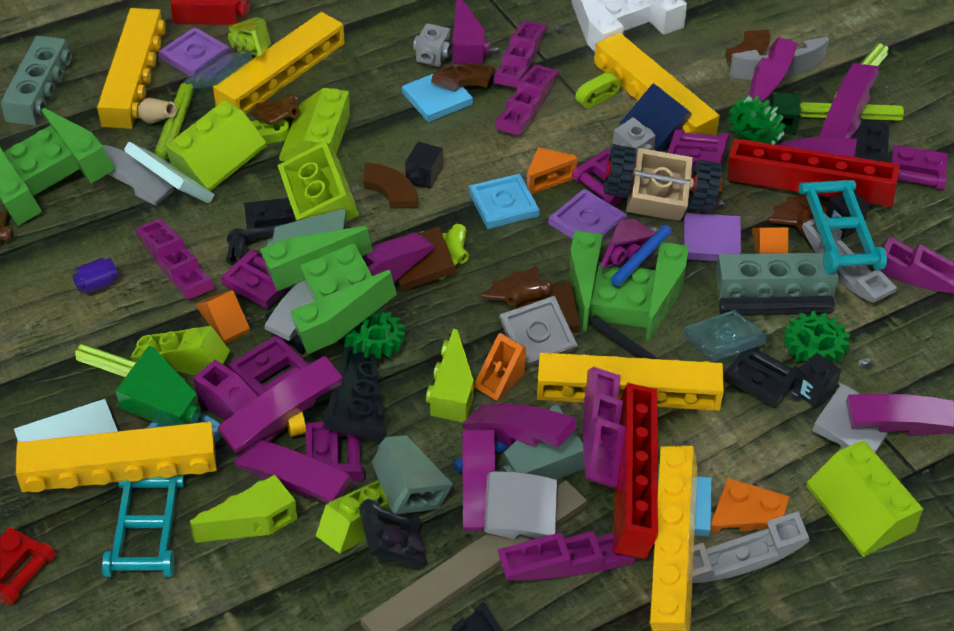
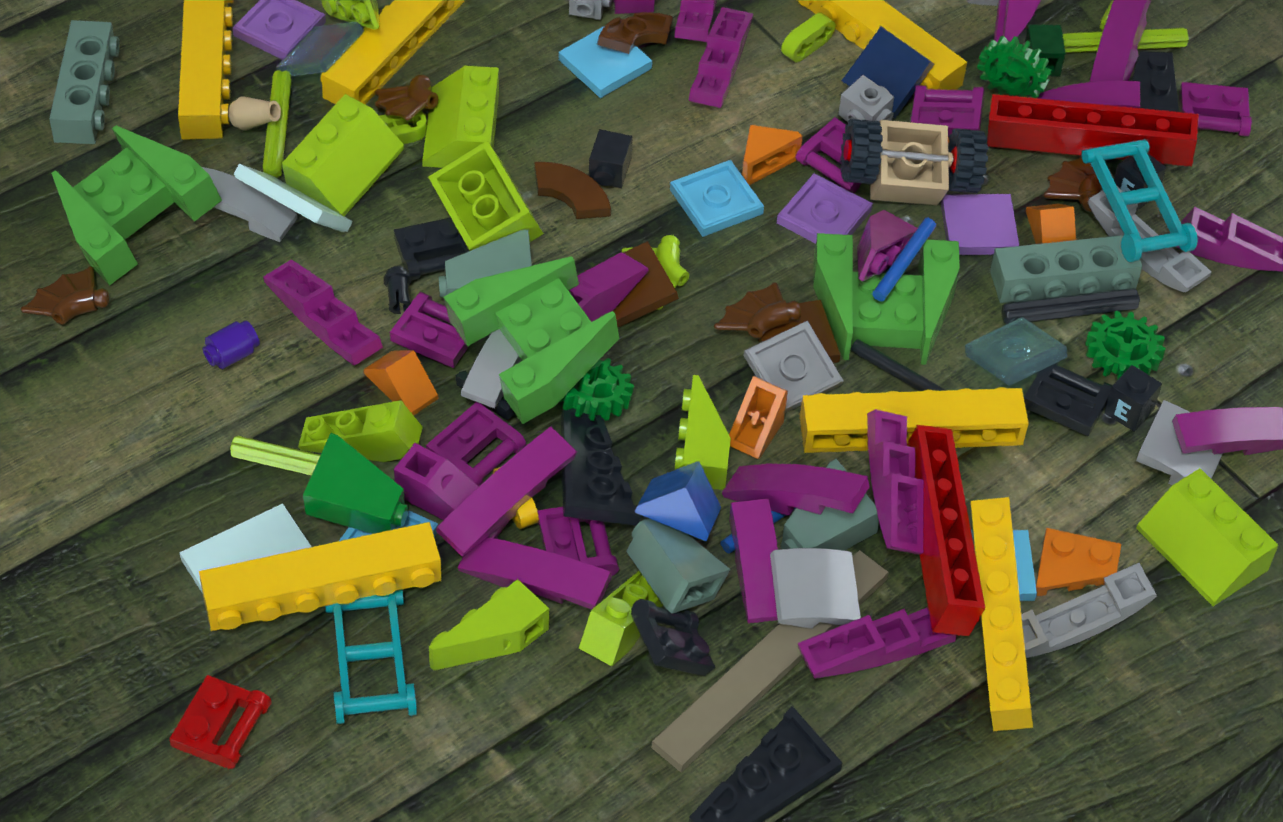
camera: 10 degrees left, 5 degrees up
none -> blue slope [635,461,721,541]

